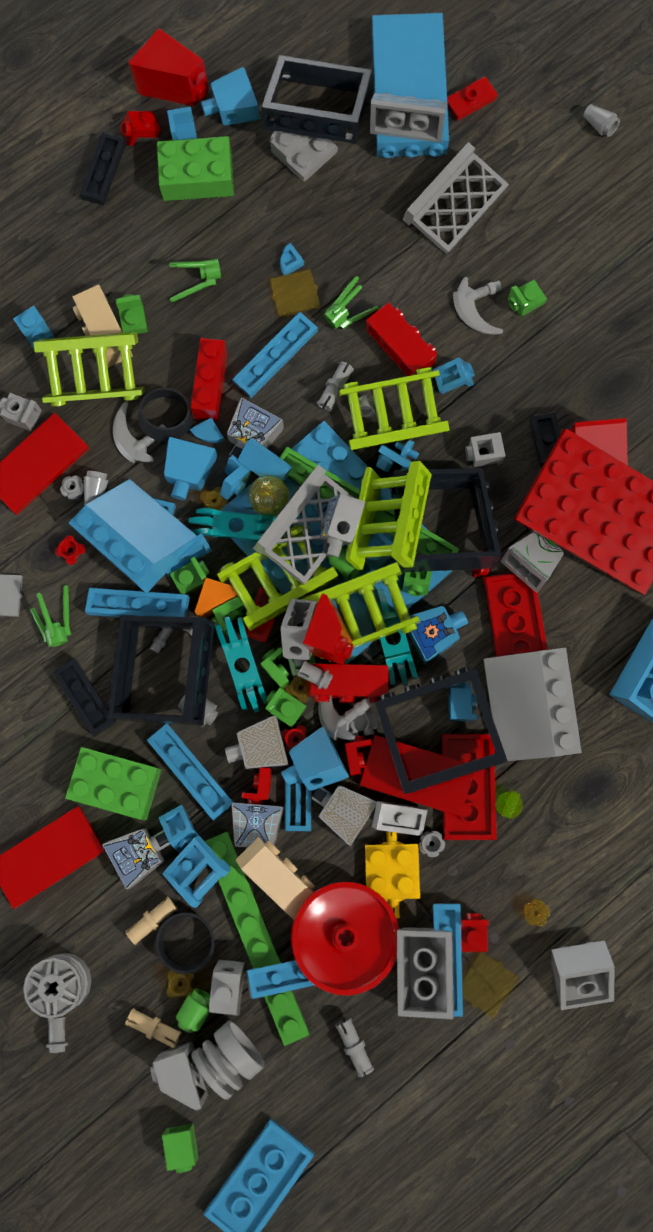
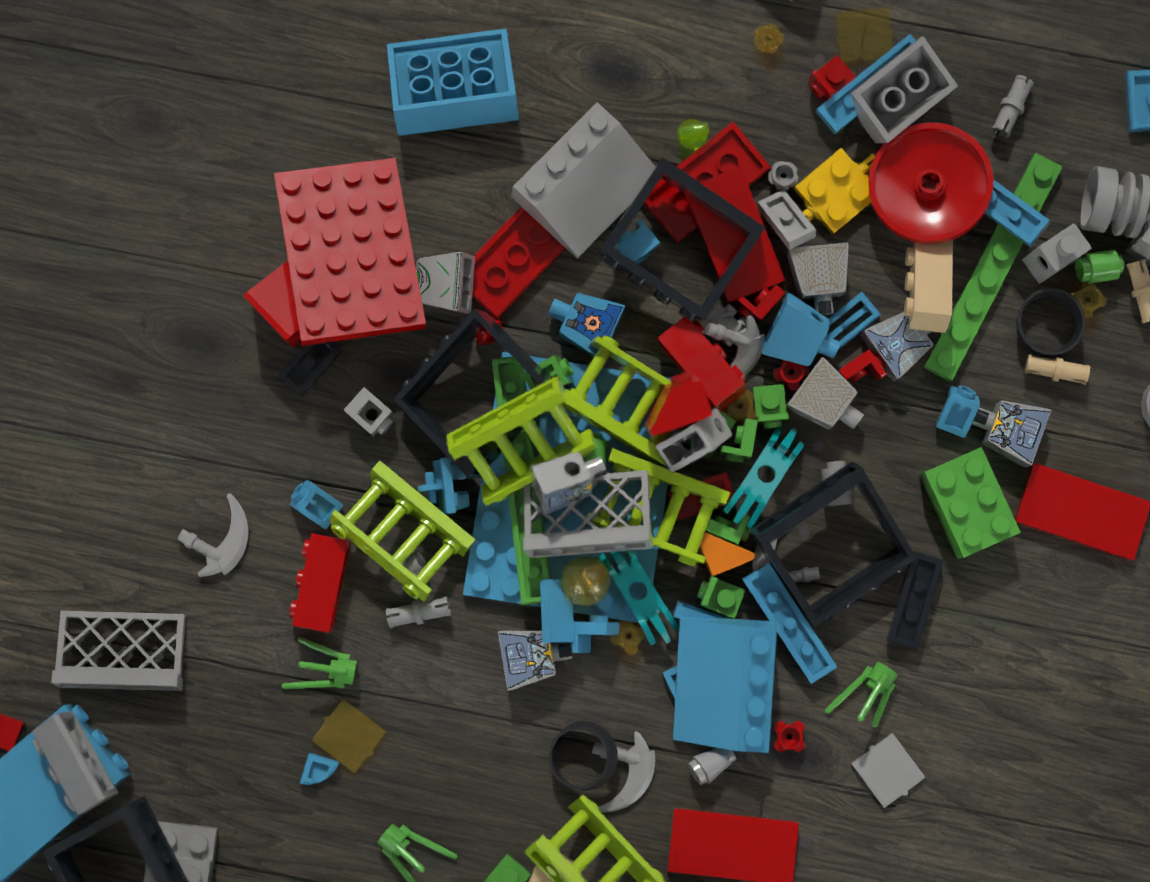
camera: 135 degrees left, 5 degrees up
light grey plate [60,476,84,499] -> none
dark azure plate [147,724,234,820] -> none
dark azure plate [162,836,230,908] -> none
dark azure torso [164,437,218,500] -> none
dark azure tile [190,418,224,443] -> none
red brick [191,338,228,421] -> none
dark azure plate [232,312,318,399] -> none
light grey pin [297,661,333,689] -> none
teal piece [378,588,418,686] -> none
bright green bracket [508,280,547,317] -> none

